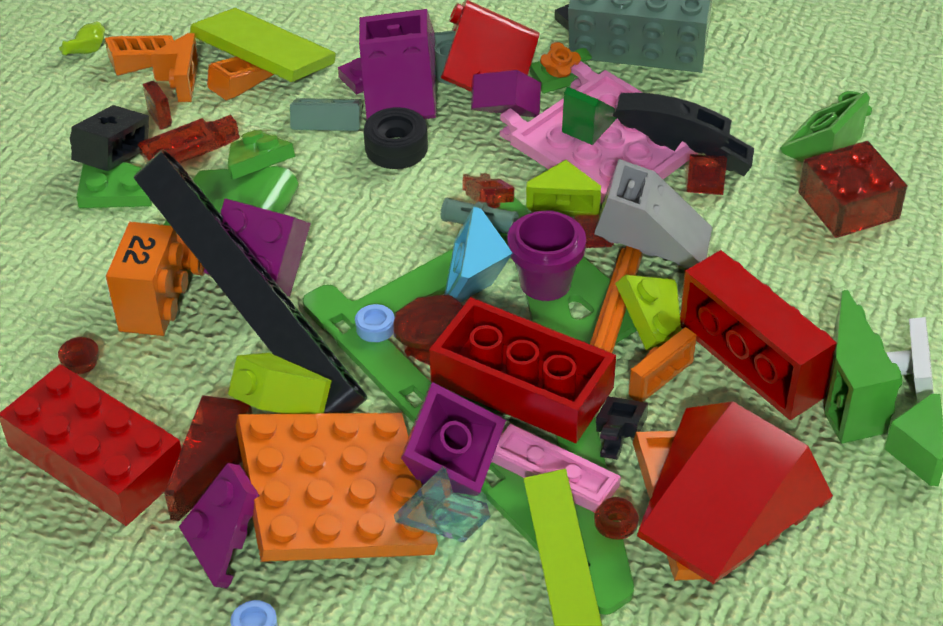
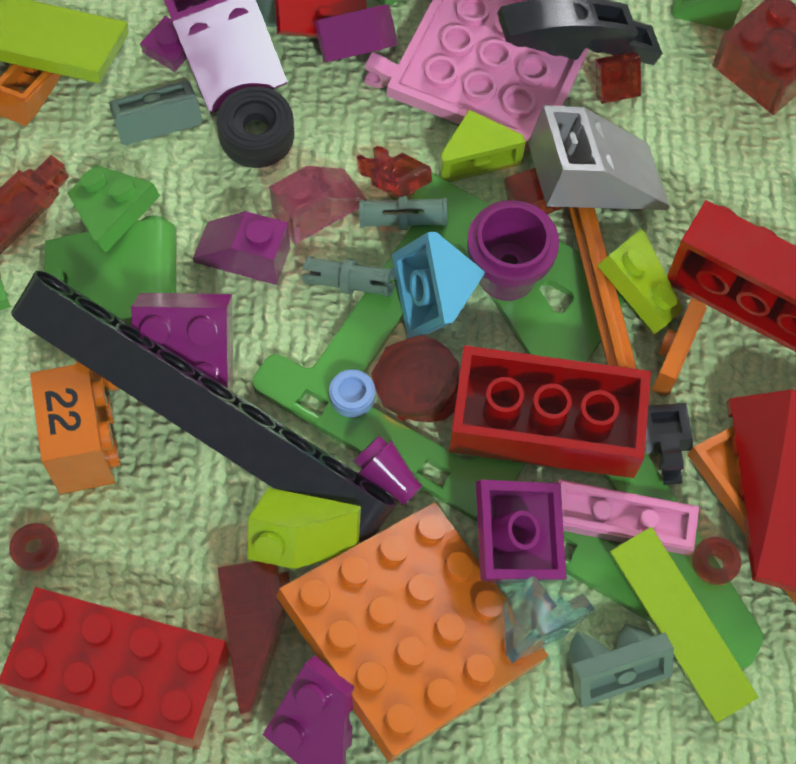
camera: 25 degrees left, 20 degrees up
green slope [562,87,617,145] -> none
none -> magenta slope [193,211,290,285]
none -> clear pink slope [269,166,367,244]
none -> sand green pin [302,256,396,297]
none -> magenta cone [353,435,423,505]
none -> sand green tile [570,624,674,707]

